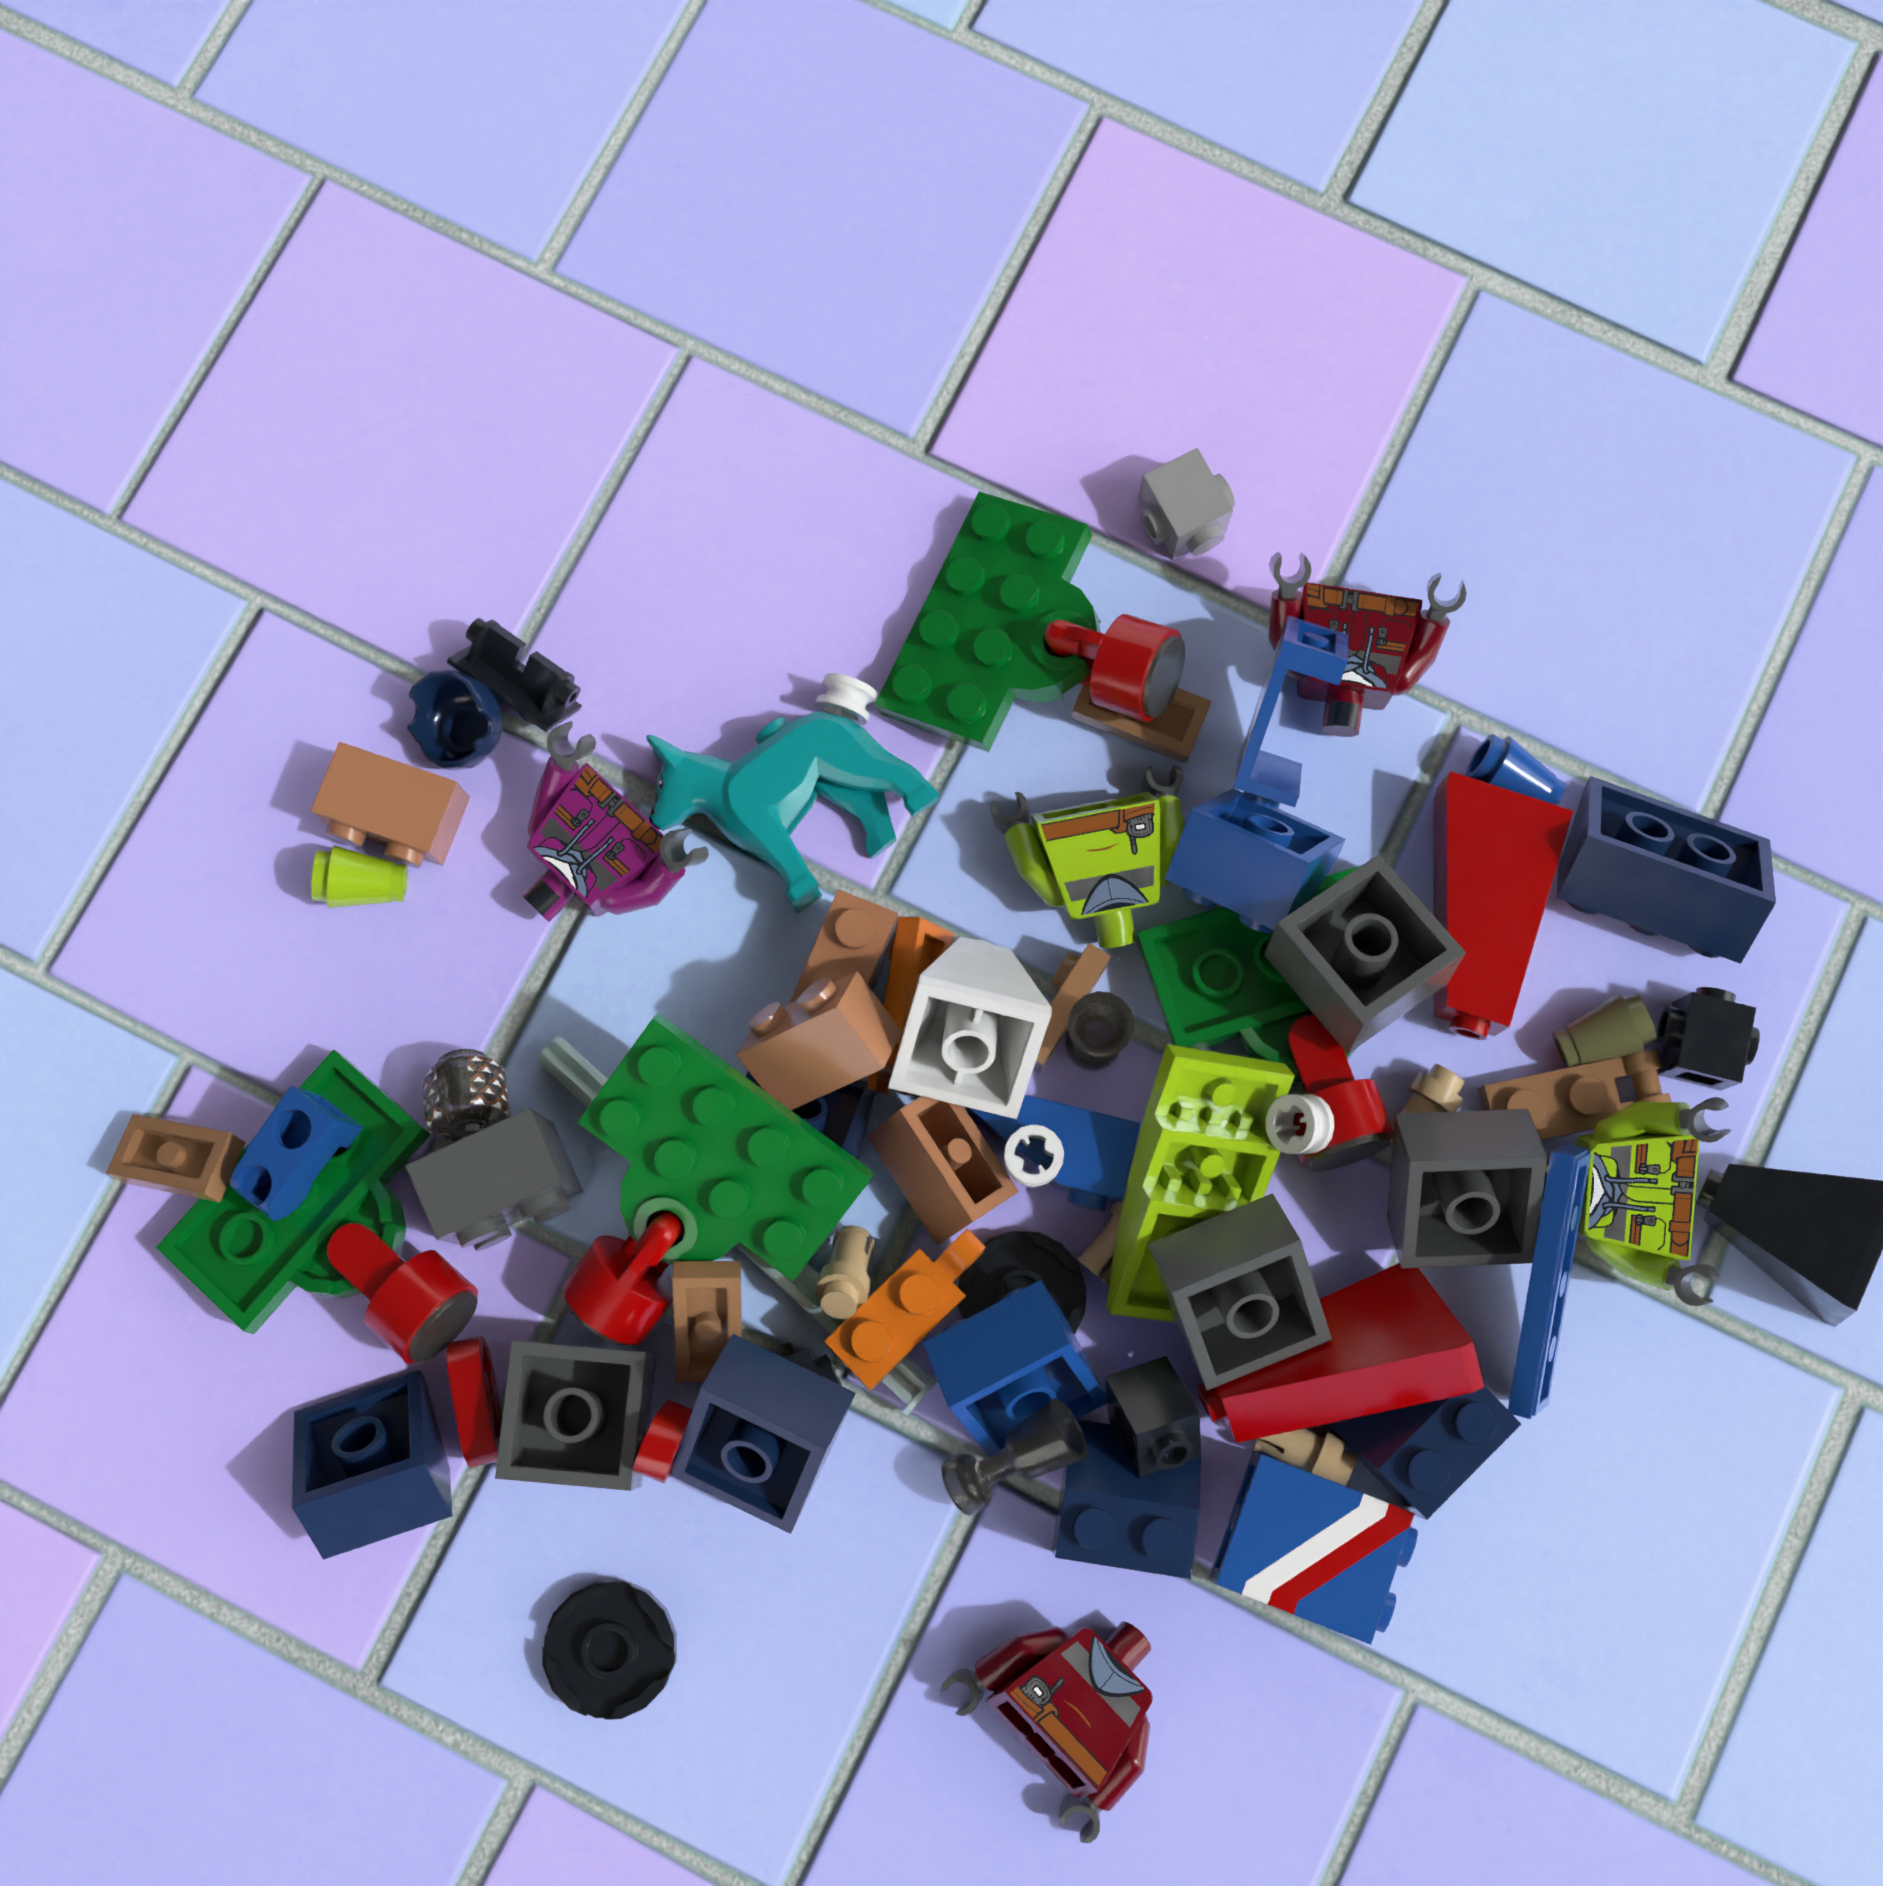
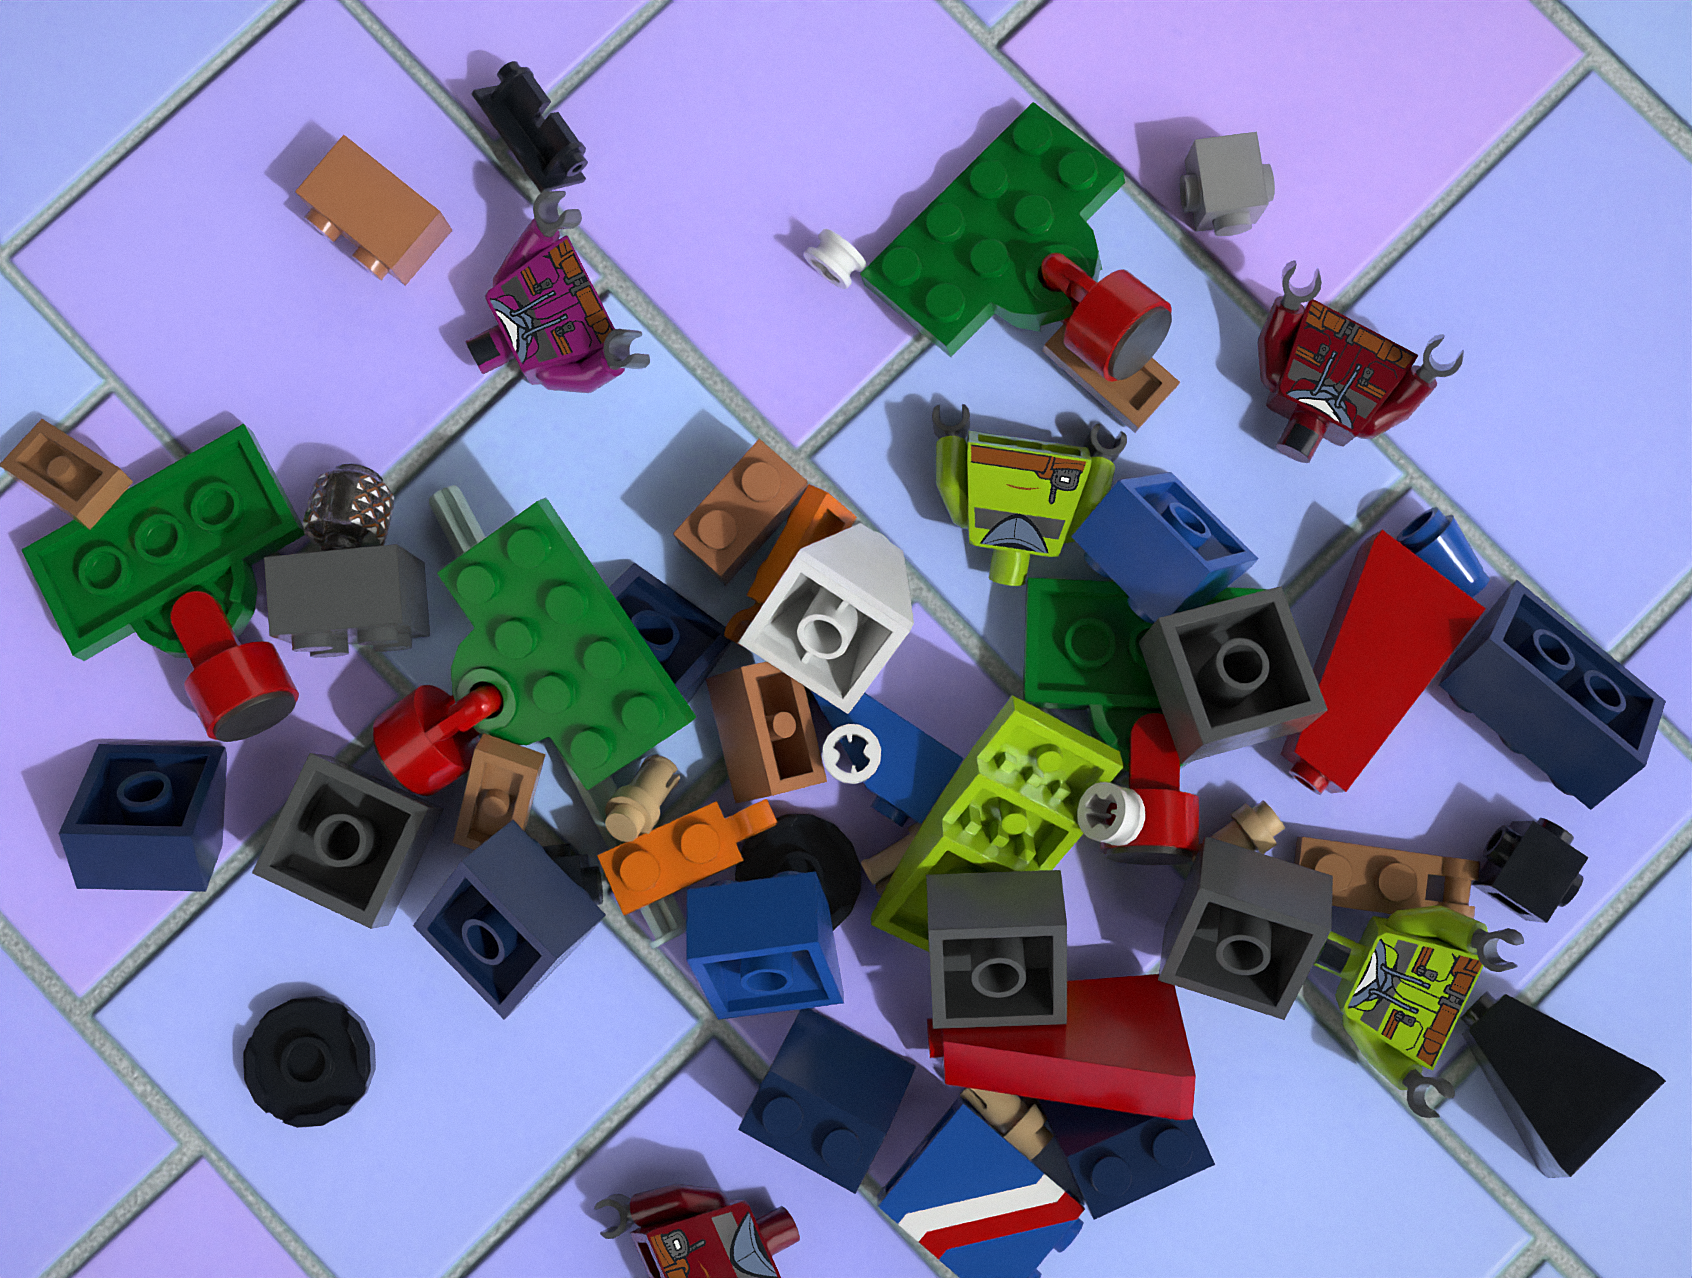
camera: 20 degrees right, 5 degrees up
blue leg [230,1085,364,1221] -> none
lime cone [311,845,408,908] -> none
dark blue hair [407,670,503,770] -> none
red beam [446,1336,502,1468] -> none
red beam [632,1399,693,1483] -> none
teal animal [646,711,940,914] -> none
nougat brick [736,971,903,1110] -> none
clear smoke piece [941,1398,1088,1516] -> none
medium nougat plate [1034,943,1111,1073] -> none
clear smoke piece [1065,991,1134,1071] -> none
black brick [1105,1356,1201,1478] -> none
blue panel [1233,615,1348,809] -> none
blue tile [1508,1144,1591,1419] -> none
olive cone [1552,993,1657,1068] -> none

